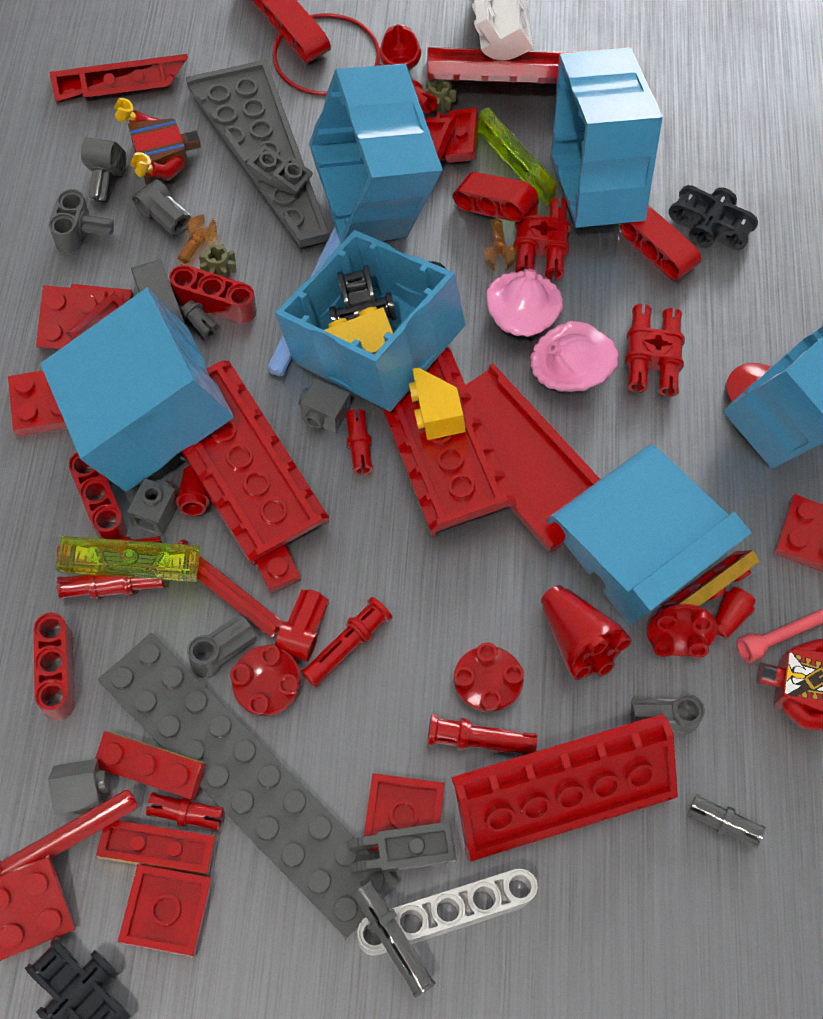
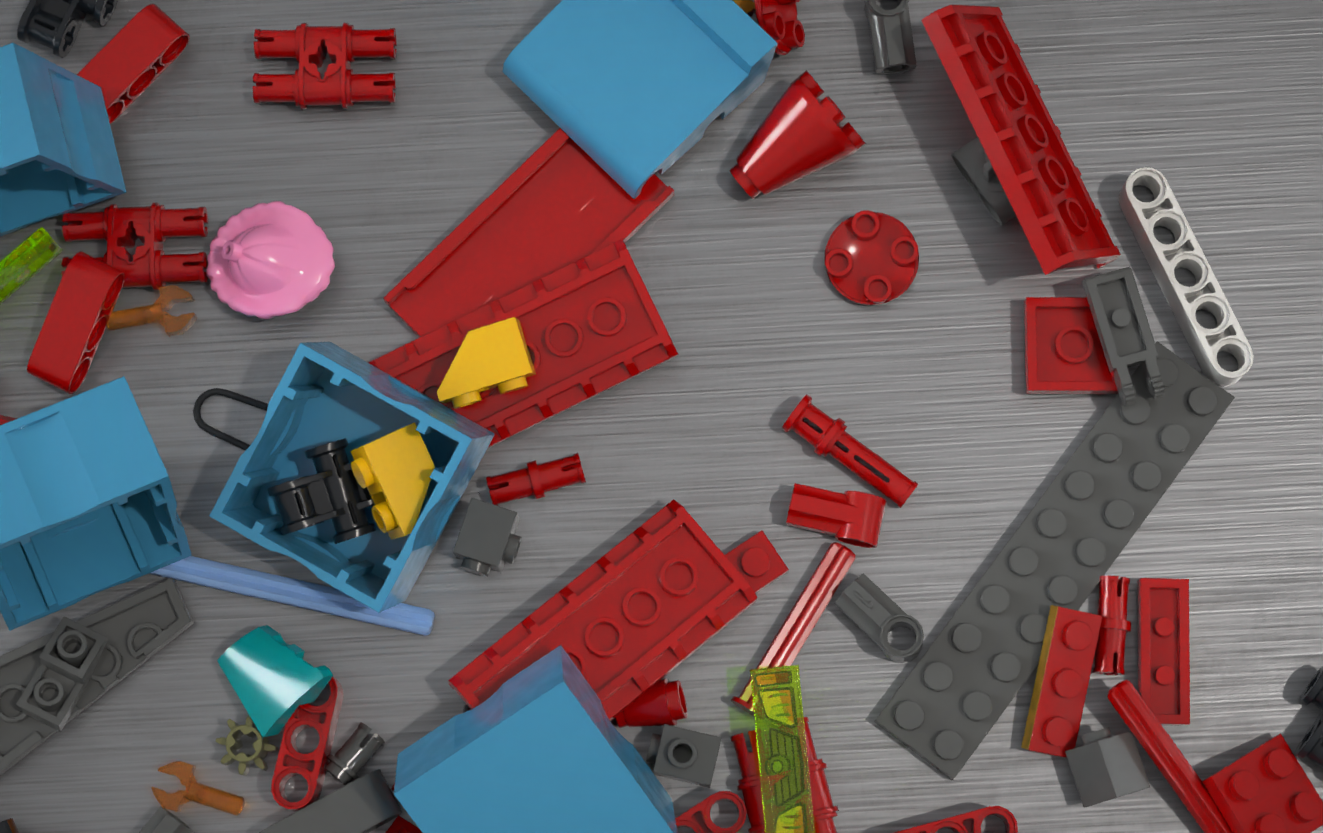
camera: 90 degrees left, 15 degrees up
red plate [117,864,213,958] -> none
red dish [230,645,301,716] -> none
dark grey pin [351,880,436,998] -> none
red pin [427,714,537,755] -> none
bright pink piece [530,321,619,392] -> none
none -> teal slope [217,625,333,738]

